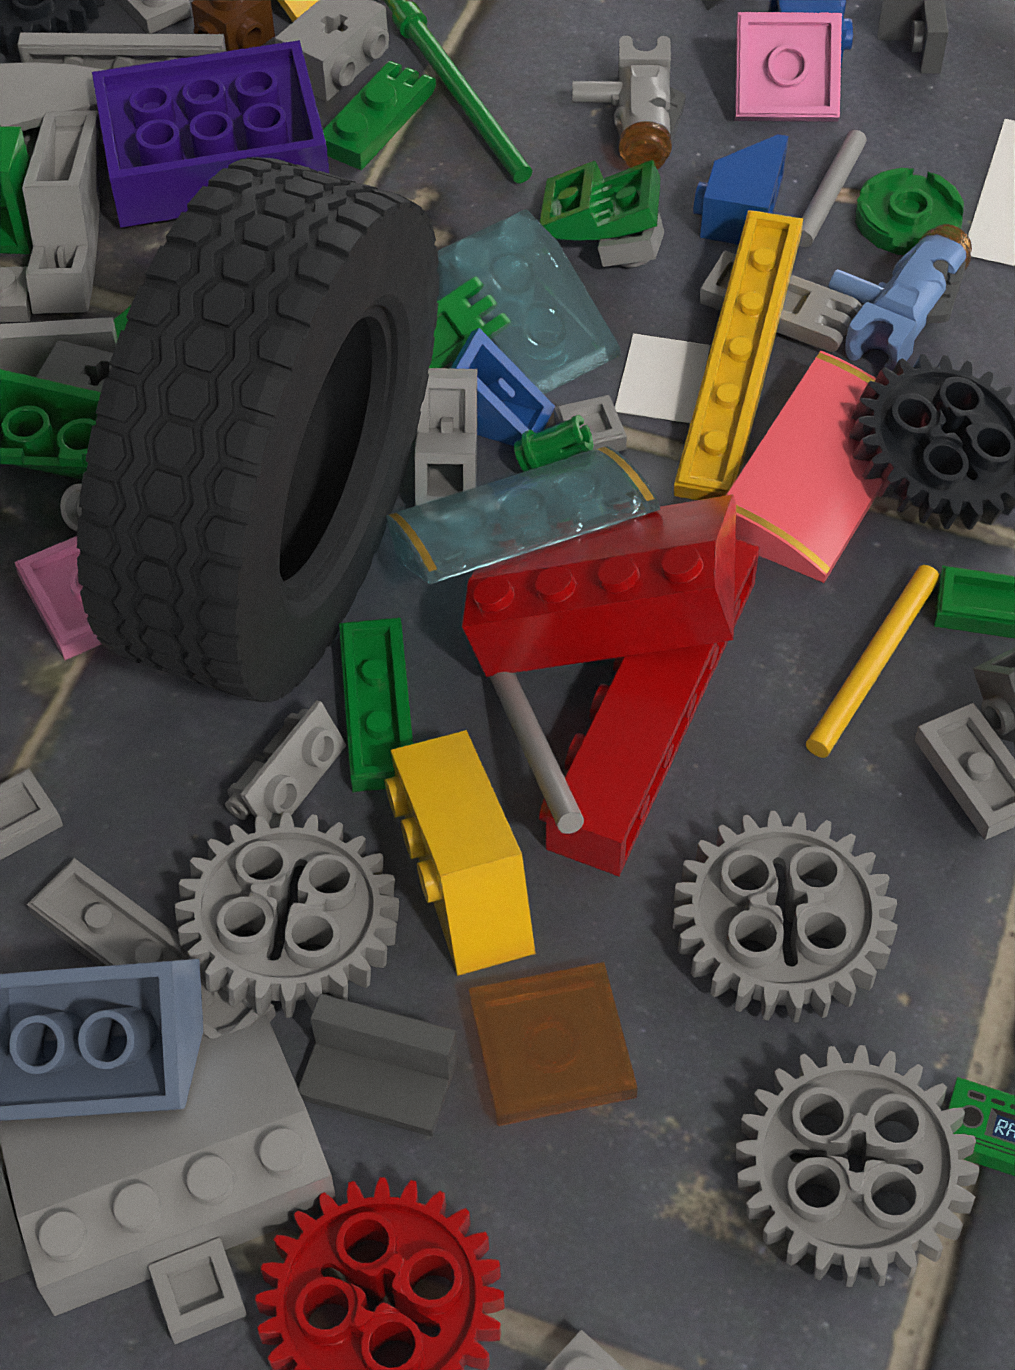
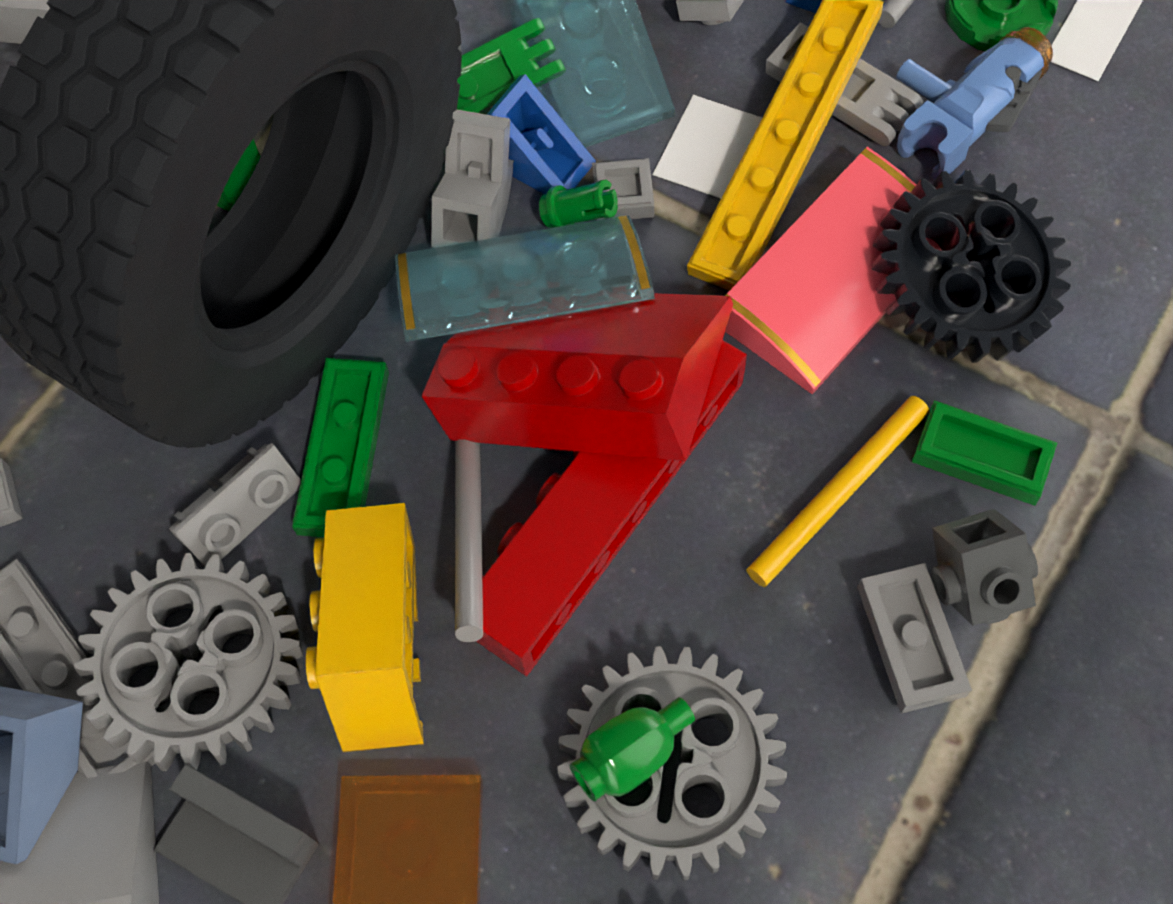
camera: 15 degrees right, 10 degrees up
none -> green plant [569,697,695,802]

